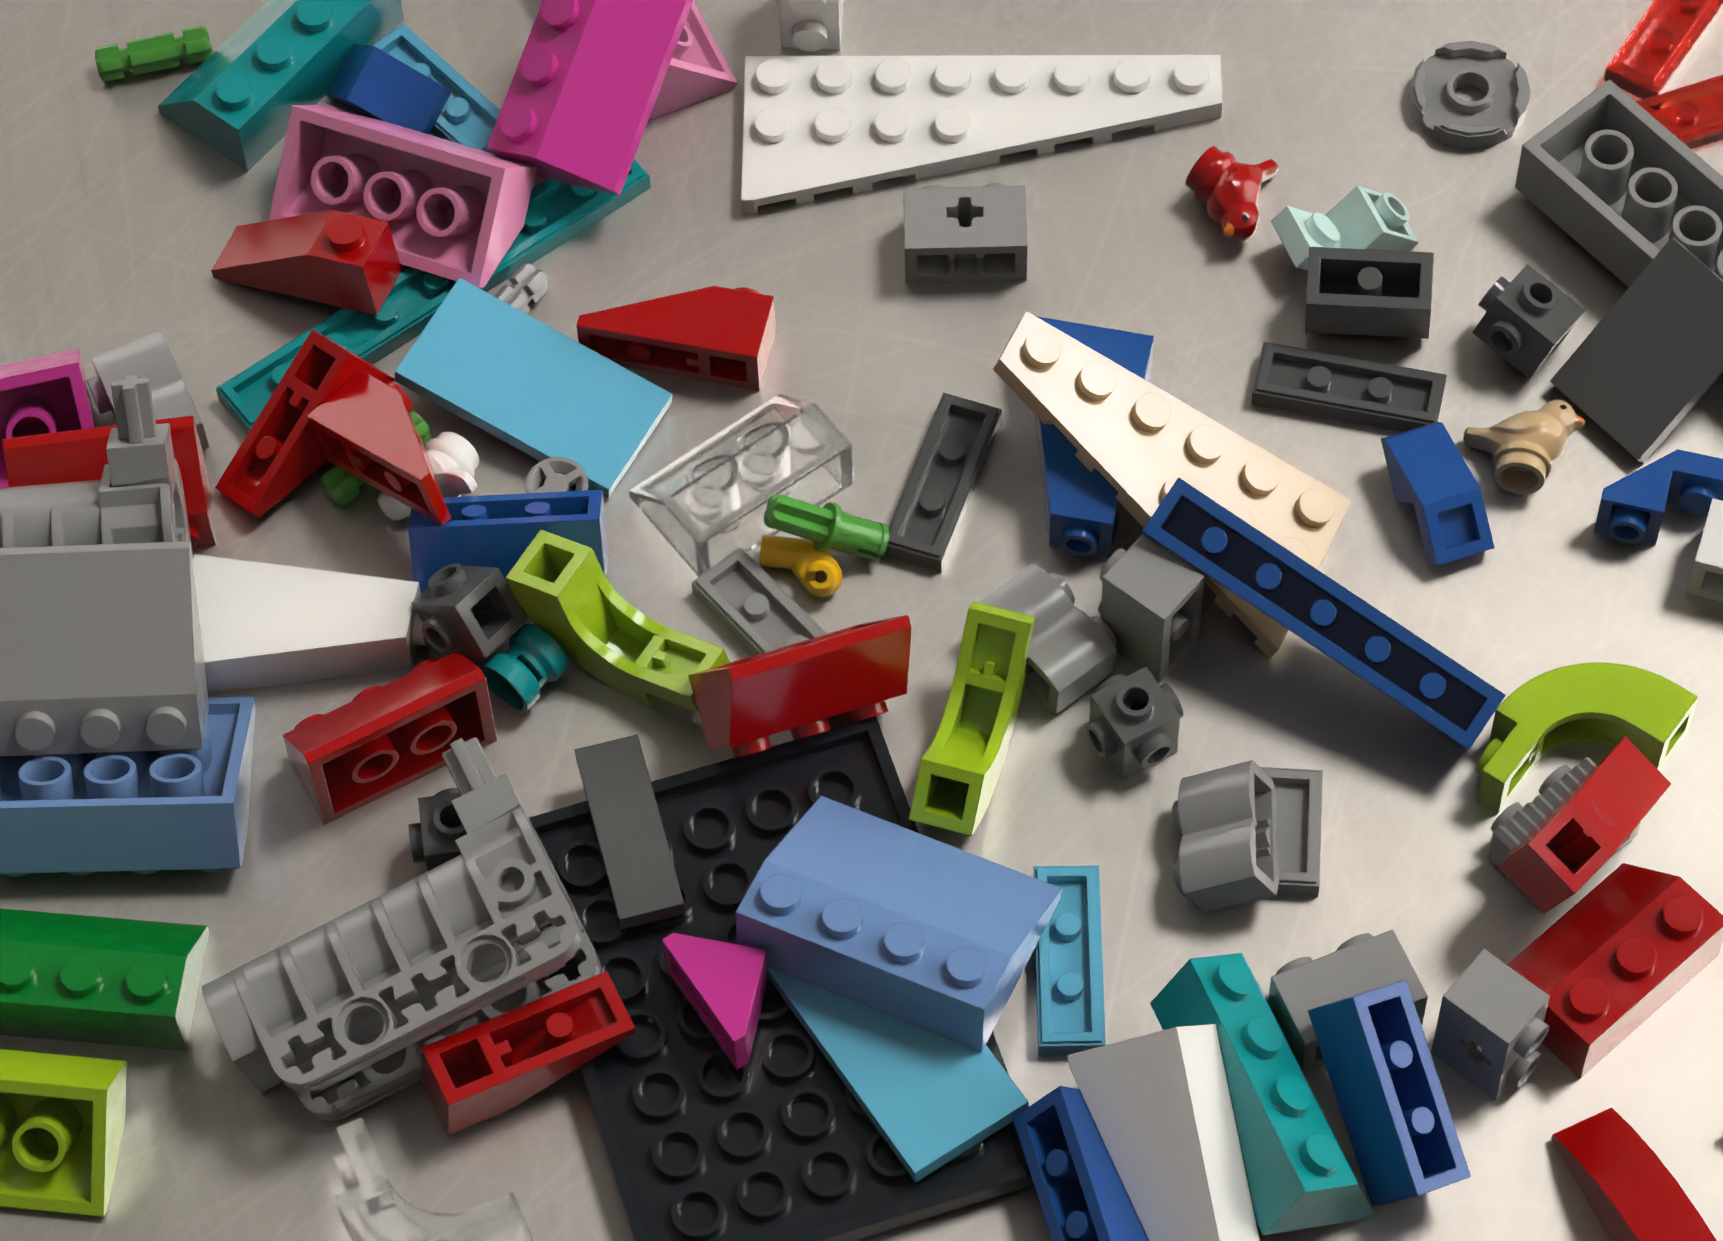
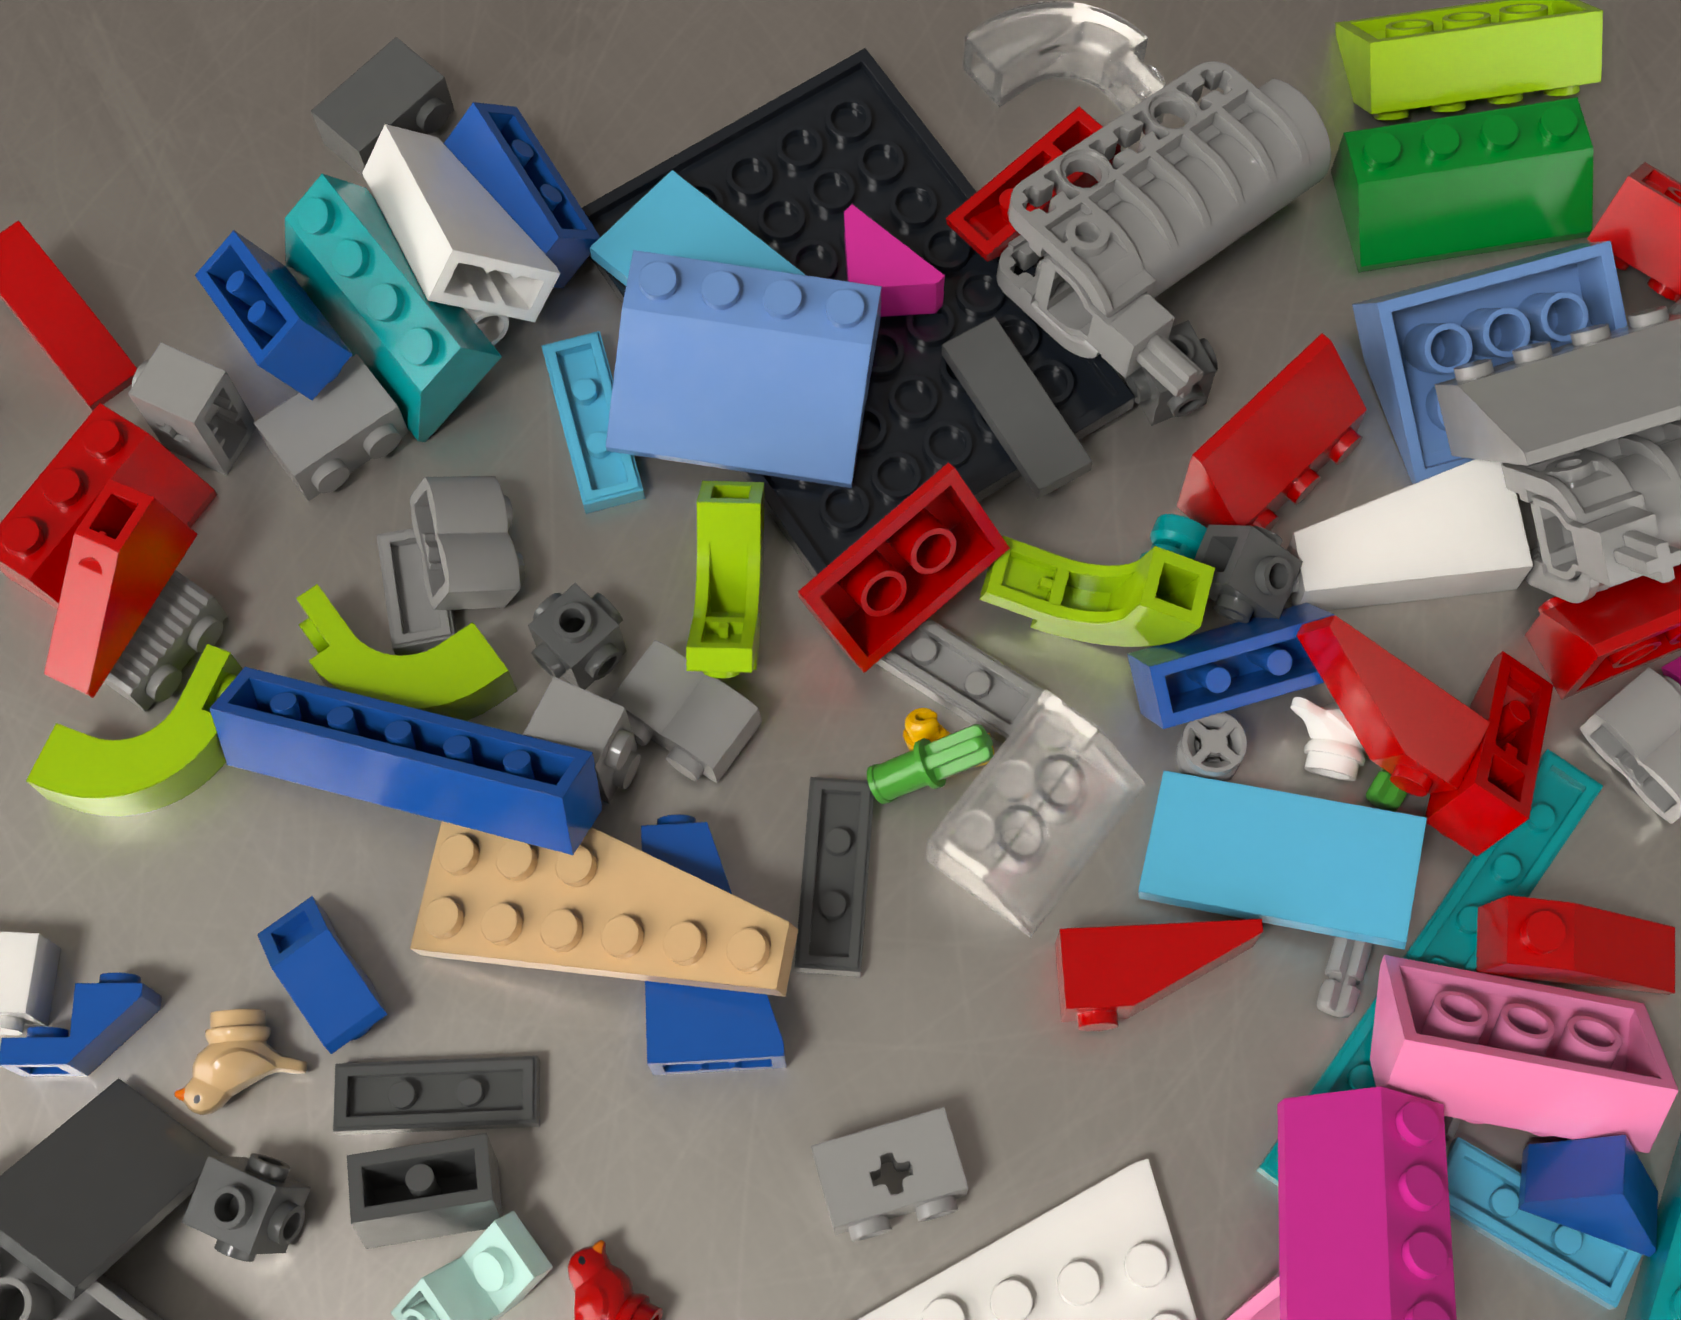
camera: 165 degrees right, 10 degrees up
none -> lime arch [296,584,517,721]

